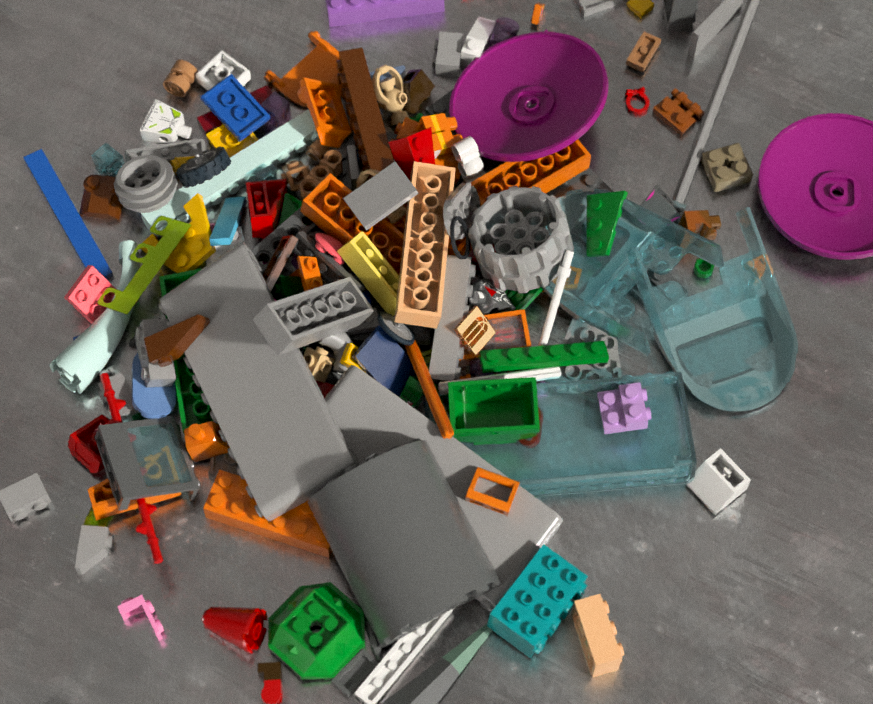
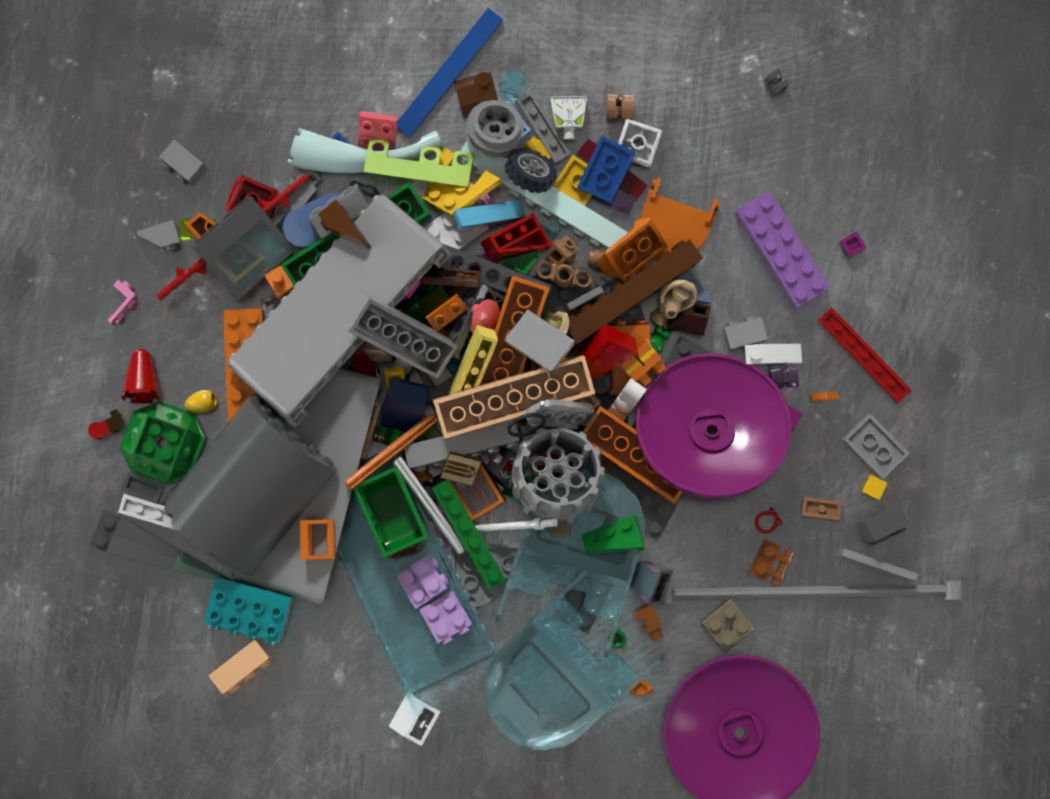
camera: 70 degrees right, 20 degrees up
wheel [377,312,414,345] -> none
none -> yellow animal [185,390,217,414]
none -> lavender plate [396,555,449,610]

